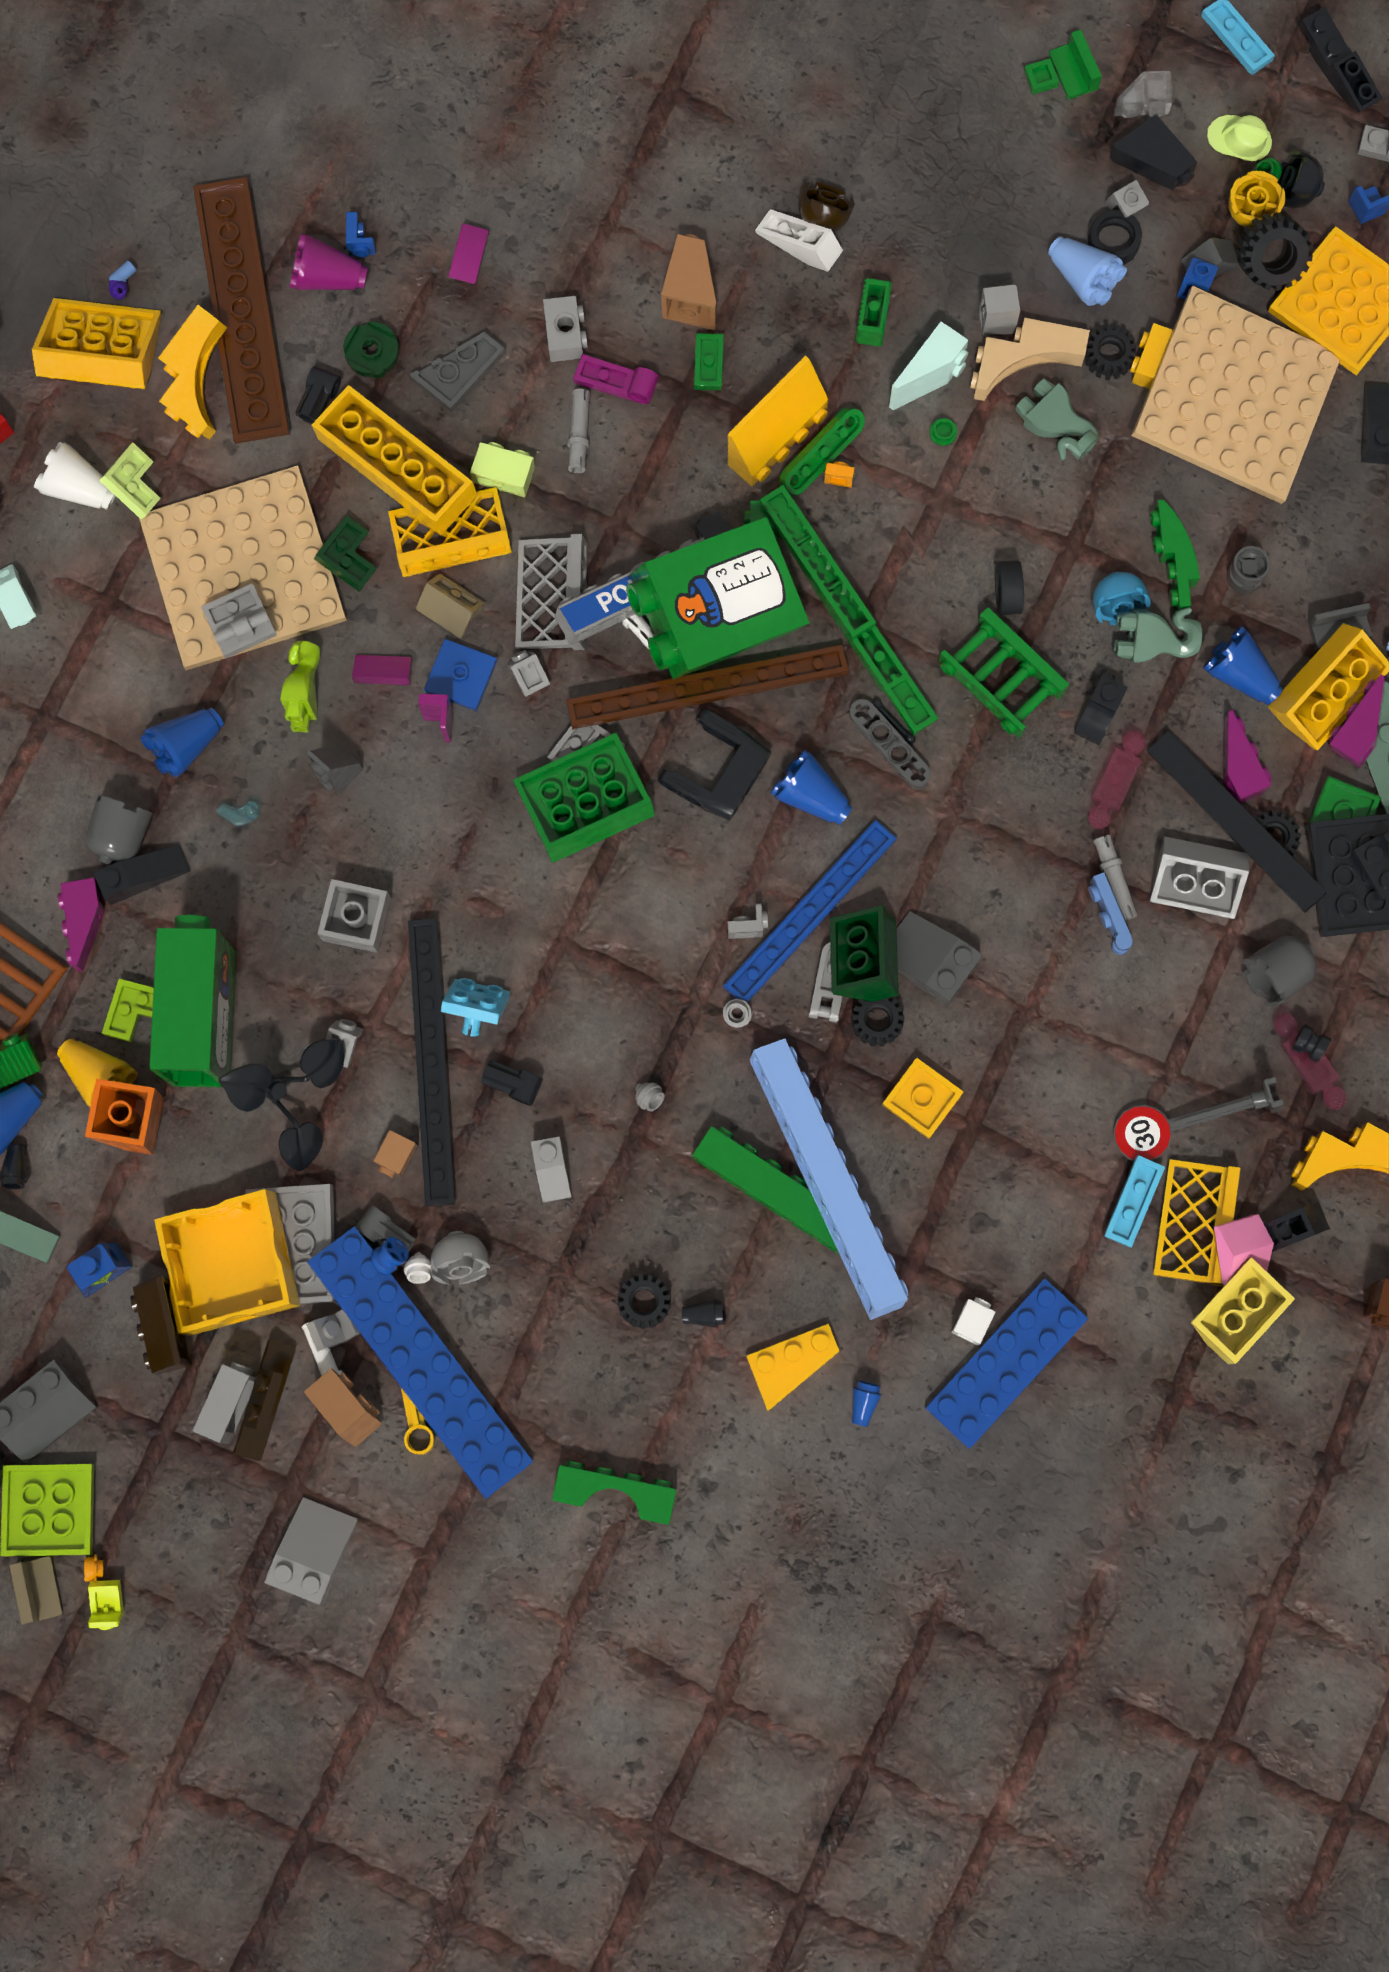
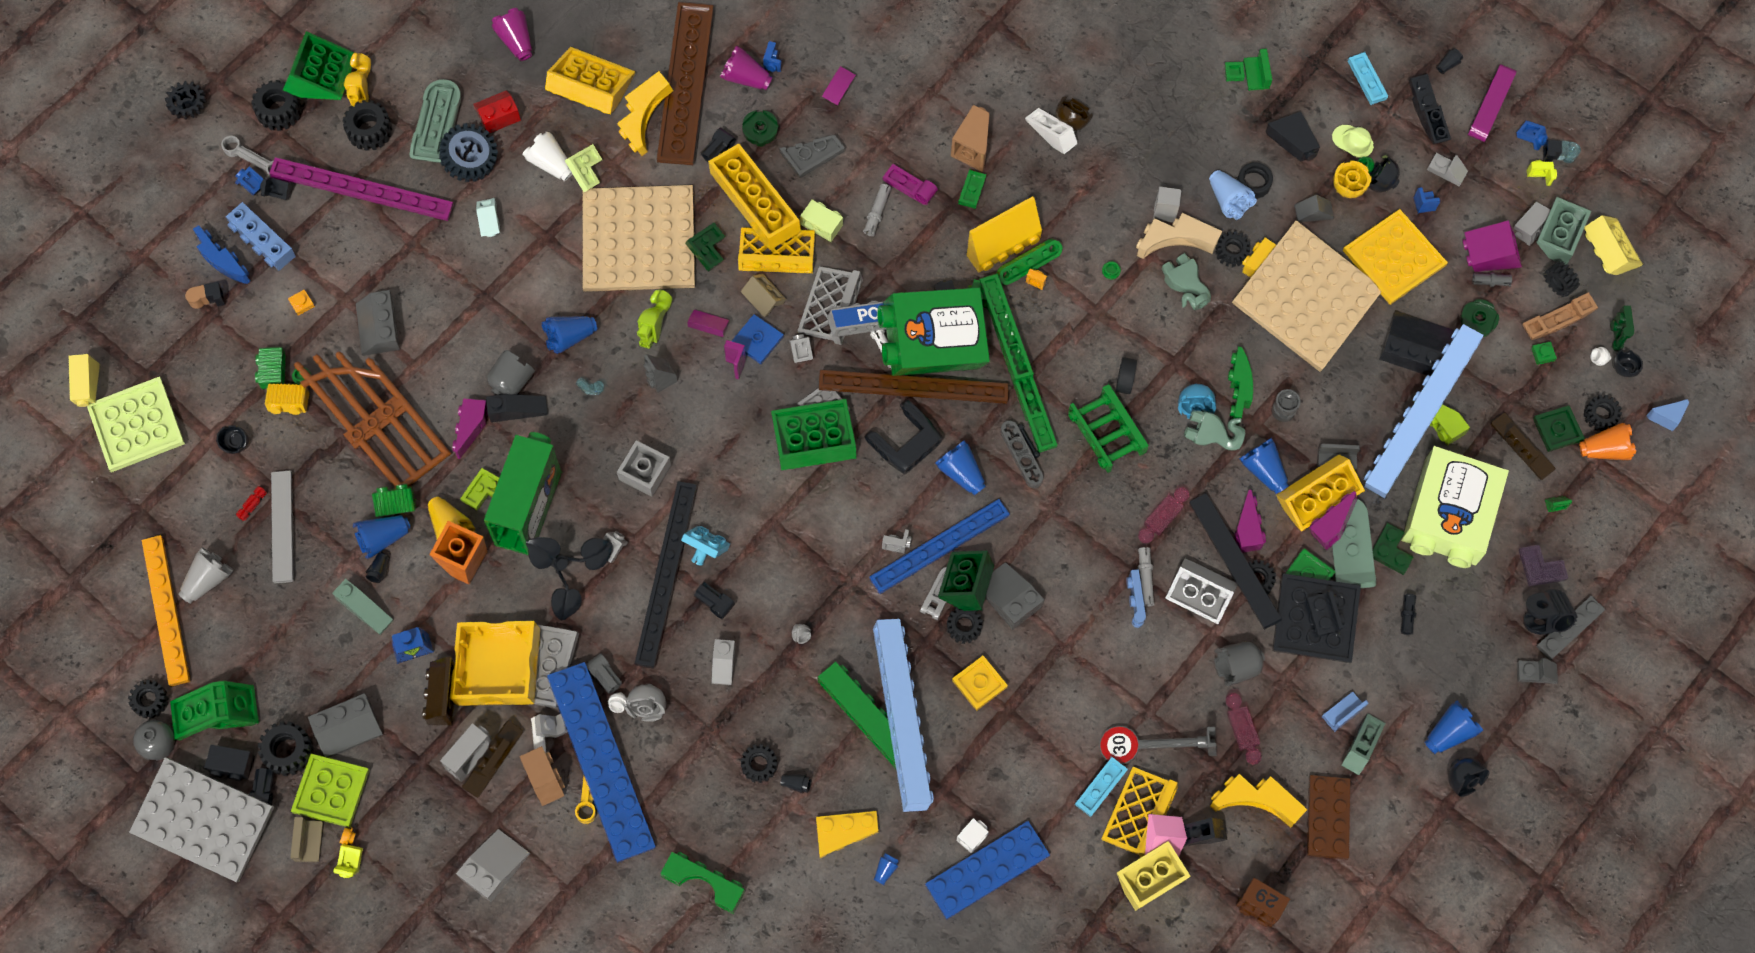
camera: 10 degrees right, 10 degrees down
arm [109,260,137,300] -> none
light grey plate [201,583,277,659] -> none
blue wheel [371,1237,409,1275] -> none
medium nougat brick [373,1130,418,1178] -> none
light grey brick [543,296,588,362] -> none
light grey plate [723,999,752,1028] -> none
green brick [855,278,892,347] -> none
light aqua slope [889,322,969,410] -> none
black arch [1074,675,1128,745] -> none
light grey bracket [1105,180,1149,218] -> none
clear slope [1114,71,1173,118] -> none
blue bracket [1177,257,1218,300] -> none
black tyre [1236,212,1313,290] -> none
black wheel [1291,1024,1331,1063] -> none

